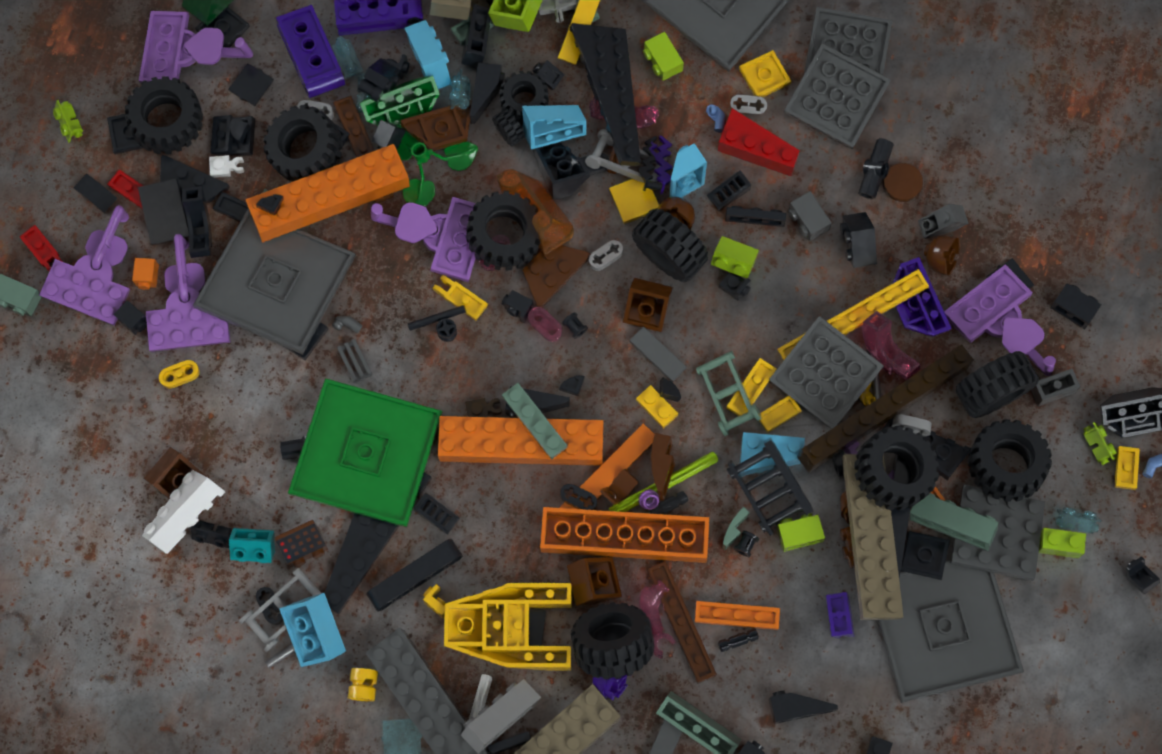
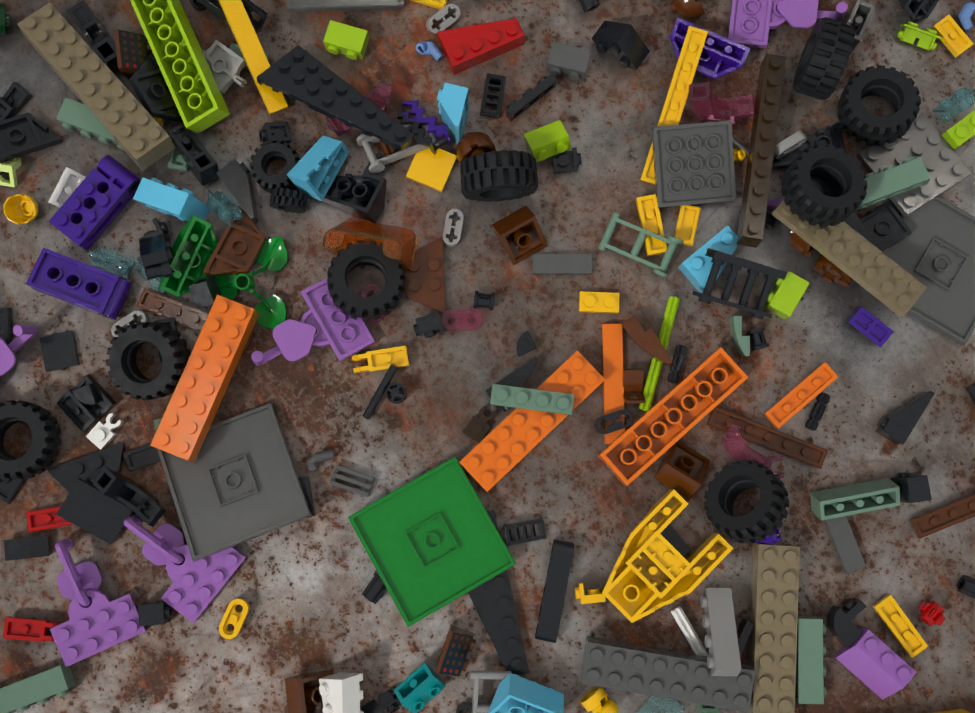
camera: 50 degrees left, 10 degrees up
orange brick [132,258,159,290] -> none
black tile [256,194,284,215] -> none
medium lavender plate [639,489,659,510] -> none
black tile [659,377,681,402] -> none

